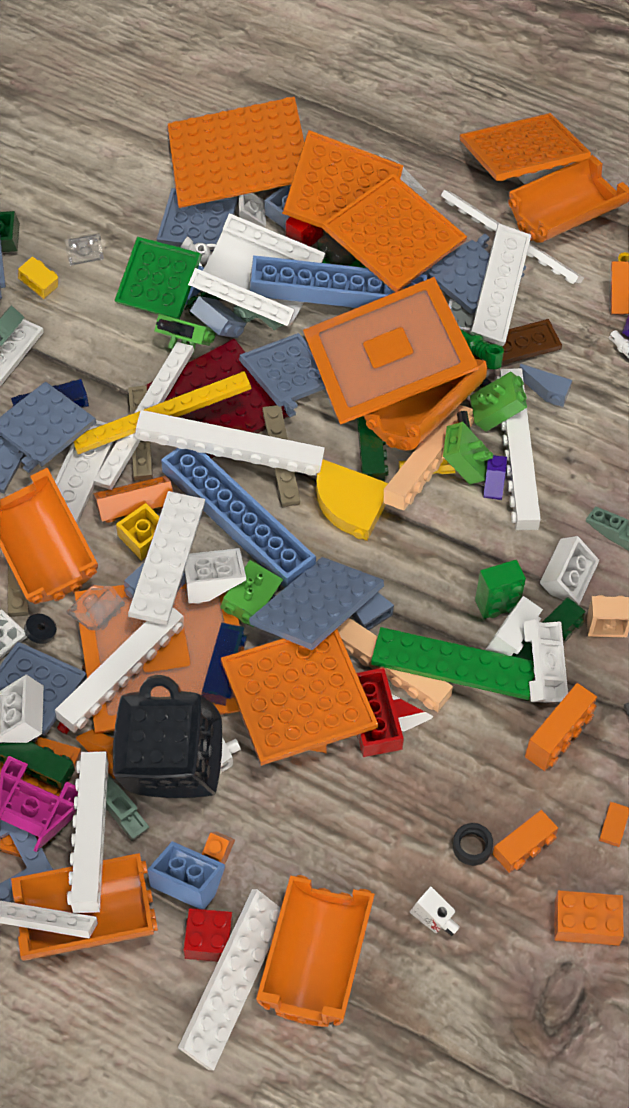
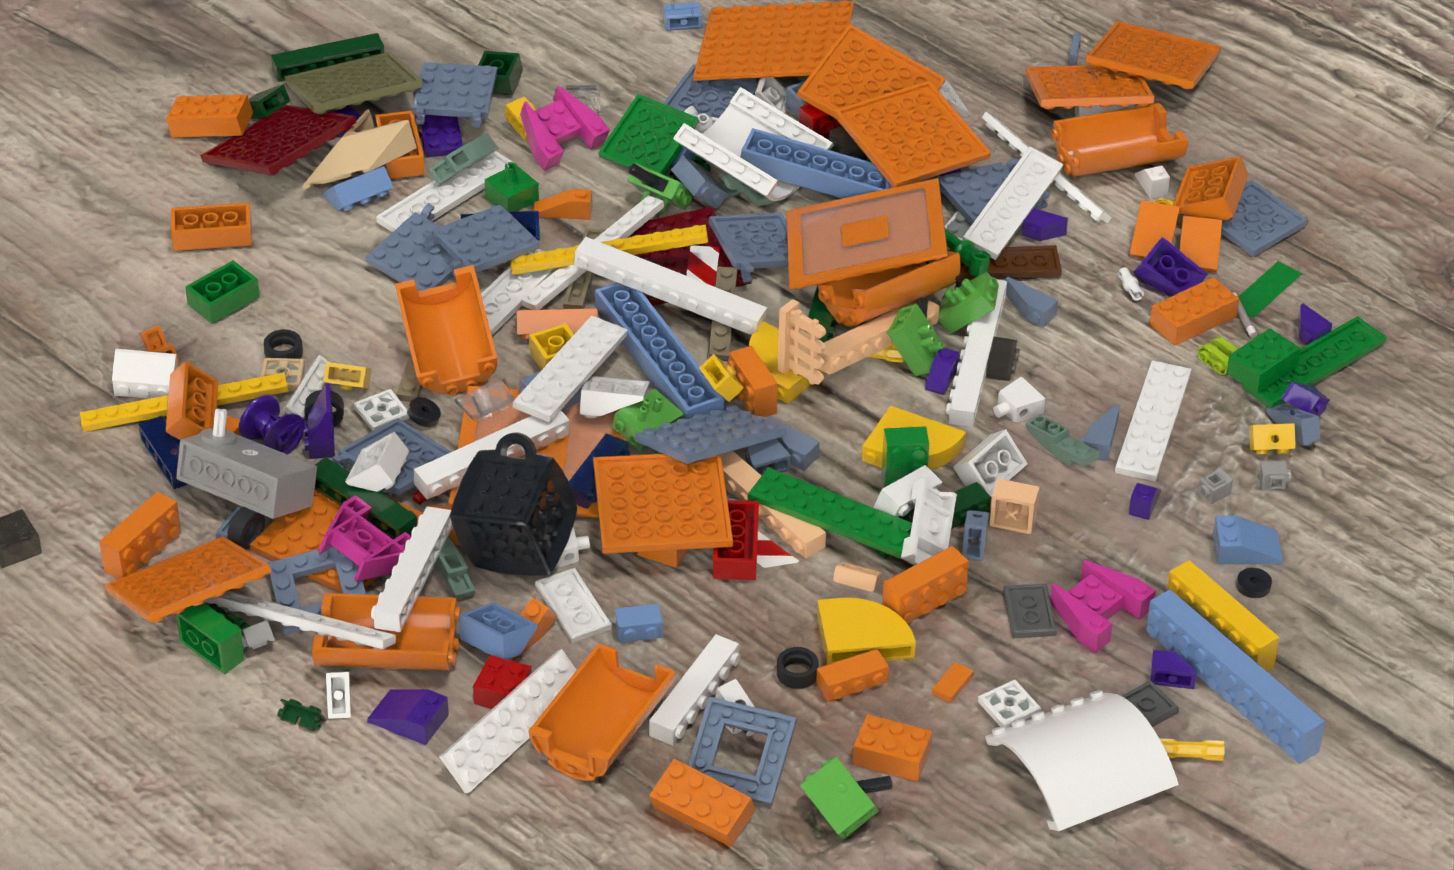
camera: 15 degrees right, 15 degrees down
none -> dark green hinge [277,699,327,731]
none -> white slope [326,671,351,719]
none -> dark purple slope [367,689,449,745]
none -> green brick [484,162,539,215]
none -> dark pink wedge [520,86,610,171]
none -> orange slope [533,189,592,220]
none -> white tile [535,568,612,643]
none -> medium blue brick [615,604,663,643]
none -> white brick [649,634,741,746]
none -> orange brick [649,759,756,847]
none -> medium blue brick [663,2,702,31]
none -> sticker [686,245,720,287]
none -> sand blue plate [688,697,797,806]
none -> yellow brick [699,354,744,402]
none -> orange brick [727,346,778,418]
none -> sand blue slope [766,416,820,471]
none -> light nougat fence [778,299,826,385]
none -> bright green piece [800,757,893,840]
none -> yellow brick [817,598,916,665]
none -> light nougat slope [833,561,882,592]
none -> yellow brick [861,406,966,470]
none -> sand blue torso [962,510,989,561]
none -> clear smoke brick [986,336,1020,382]
none -> white torso [993,377,1046,423]
none -> dark purple slope [1022,208,1068,241]
none -> sand blue tile [1069,33,1081,66]
none -> orange plate [1086,21,1222,89]
none -> white slope [1135,166,1170,199]

